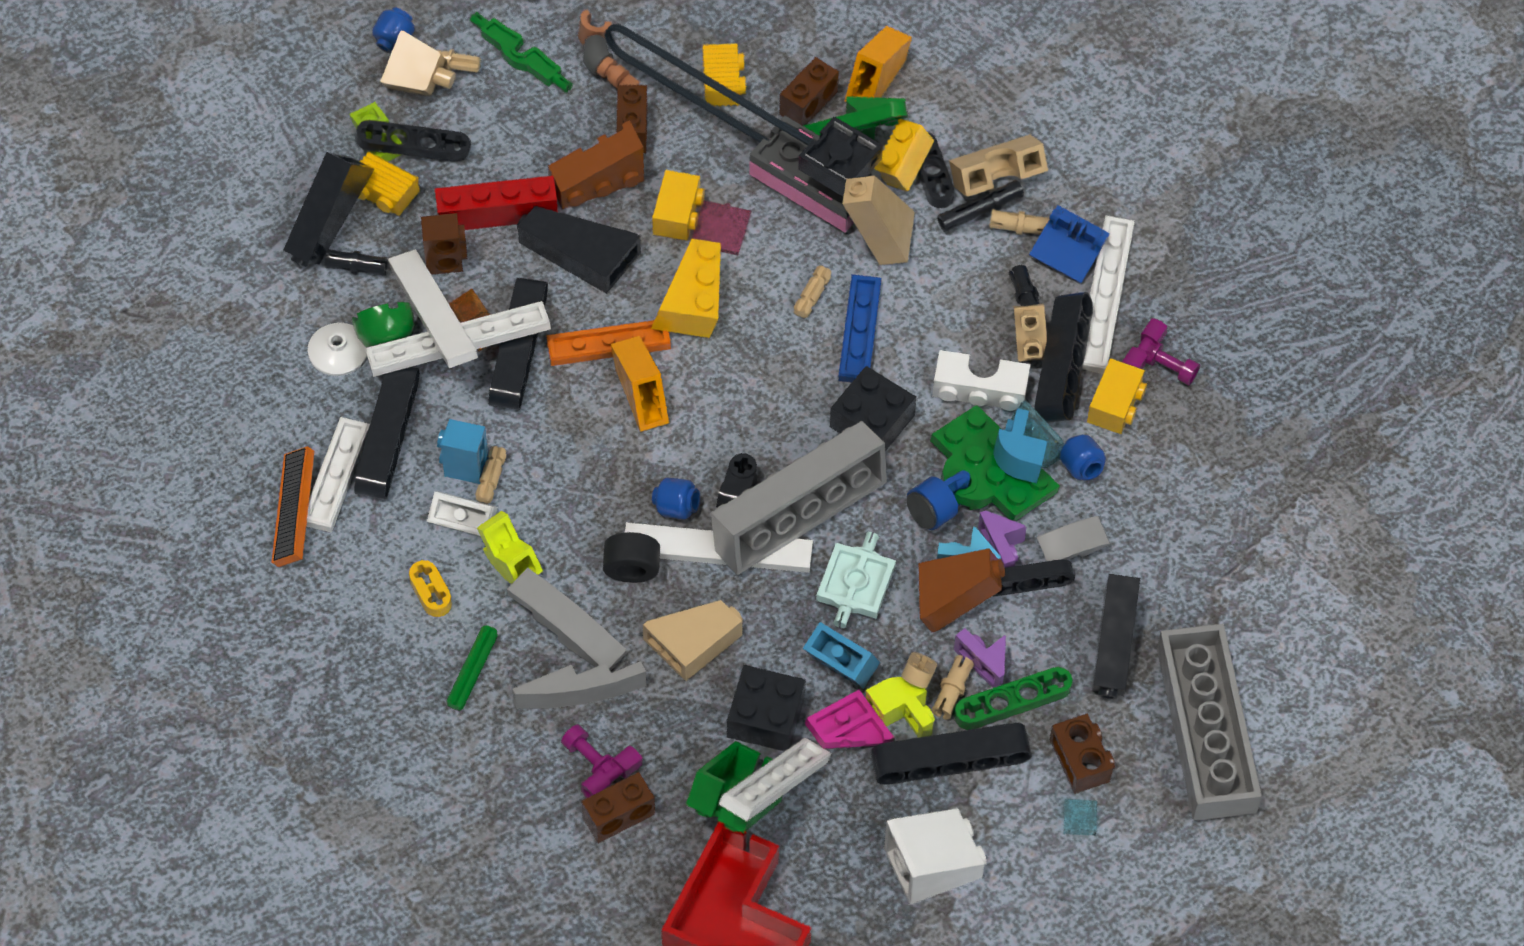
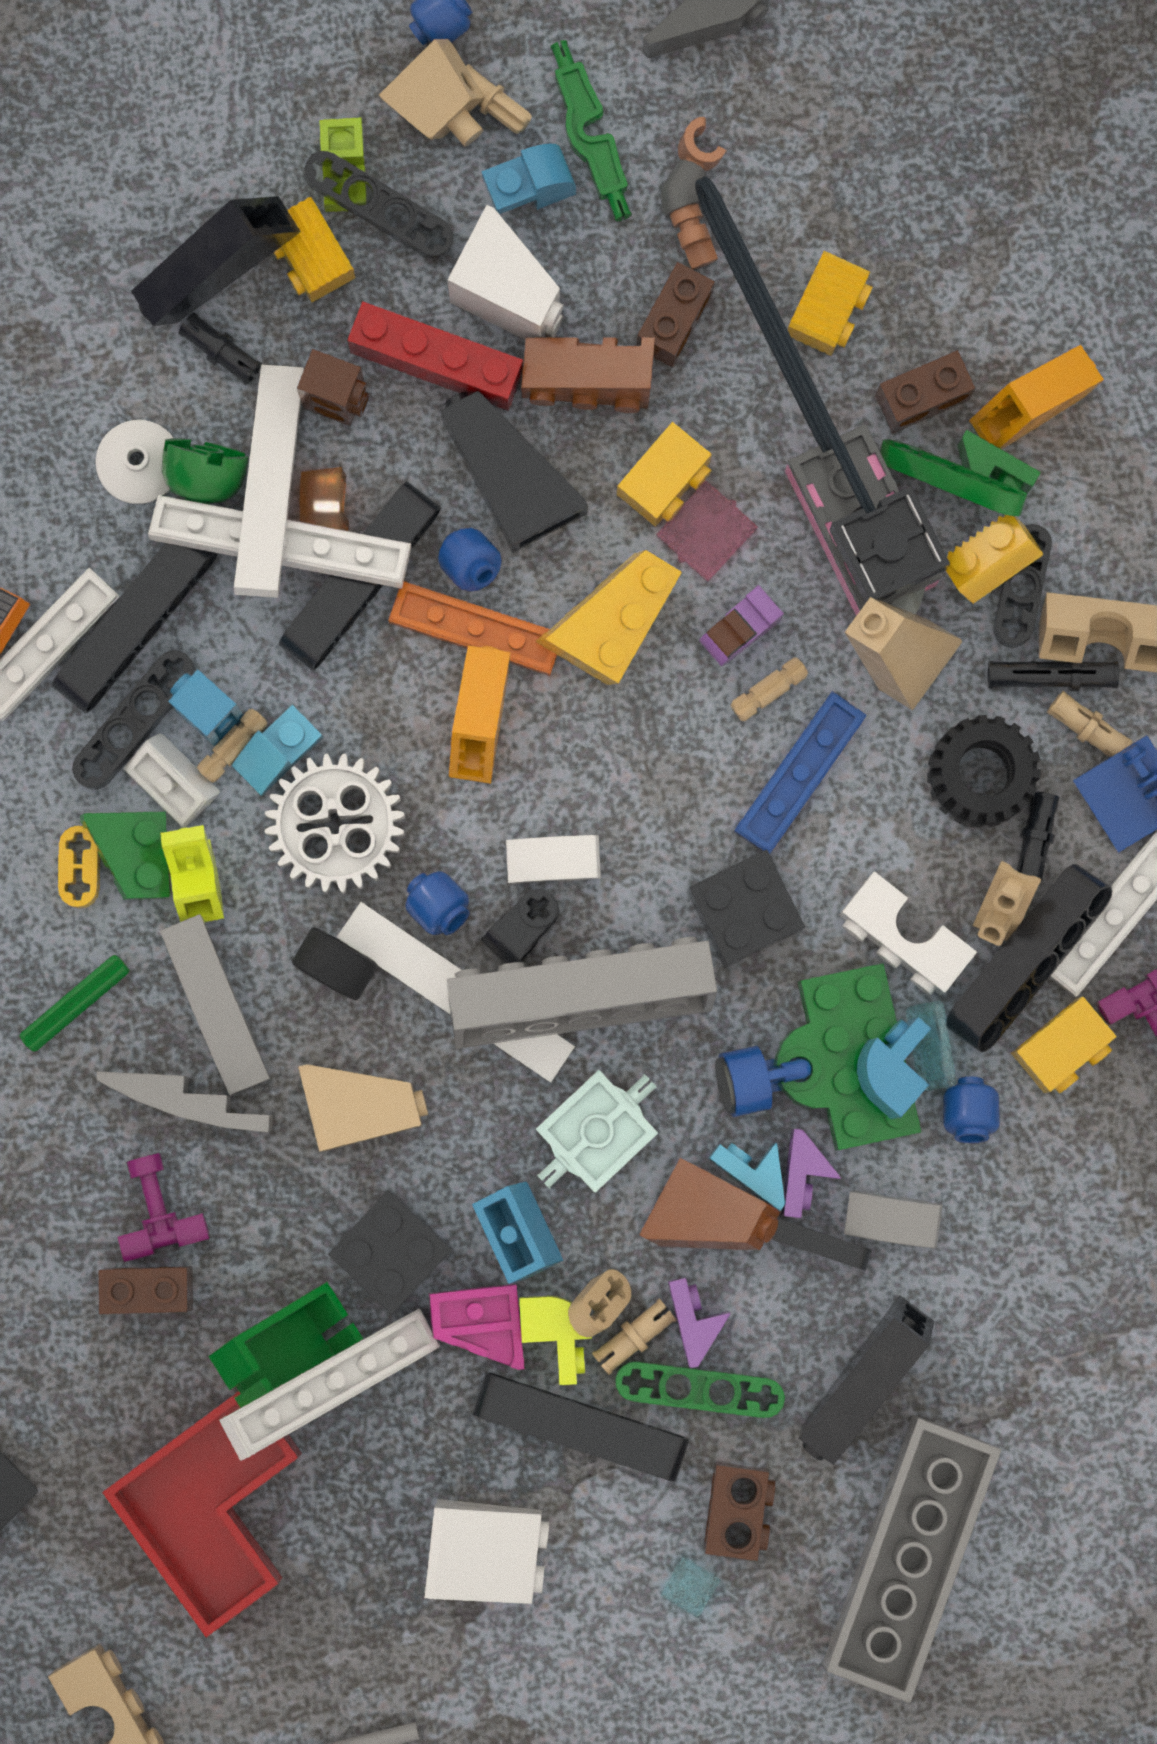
camera: 25 degrees right, 25 degrees up
none -> black beam [72,650,196,790]
none -> green wing [80,812,170,900]
none -> medium azure slope [232,705,323,796]
none -> white gear [265,754,405,894]
none -> blue head [438,528,502,592]
none -> white slope [448,205,563,340]
none -> dark azure brick [481,144,576,214]
none -> white slope [506,835,601,884]
none -> leg [699,585,784,667]
none -> black tyre [927,715,1041,828]

